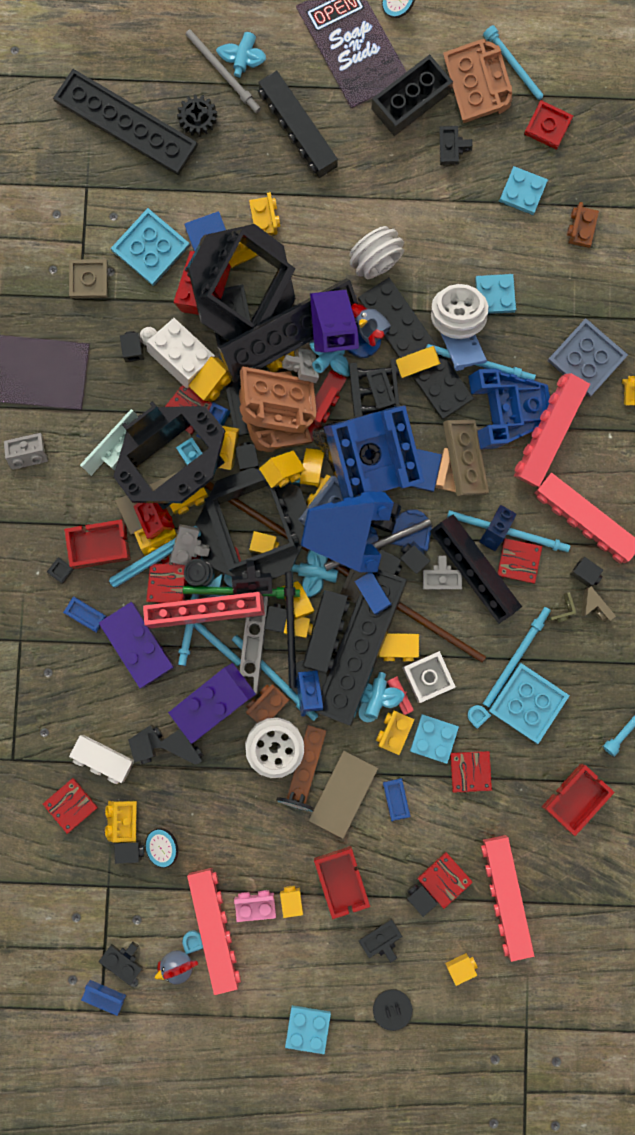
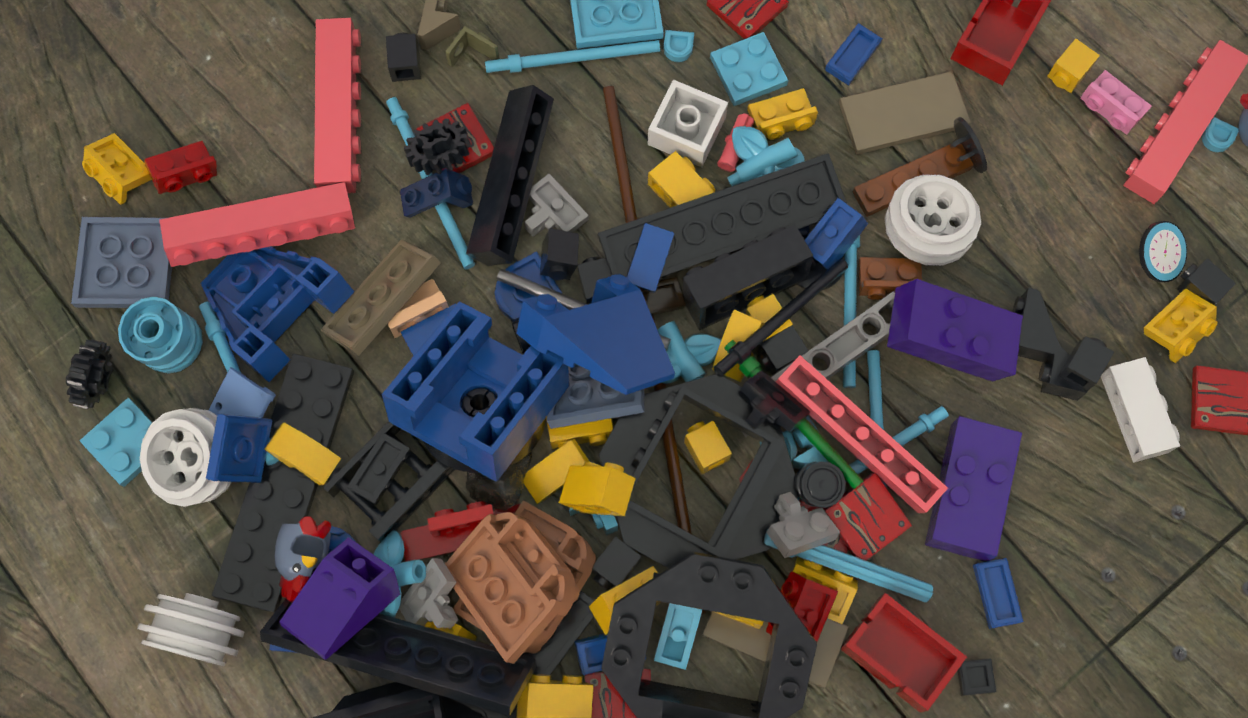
camera: 130 degrees left, 10 degrees down
none -> black gear [66,339,114,409]
none -> medium azure wheel [118,297,203,374]
none -> red bracket [144,141,217,194]
none -> blue tile [206,413,272,483]
none -> black gear [404,119,471,175]

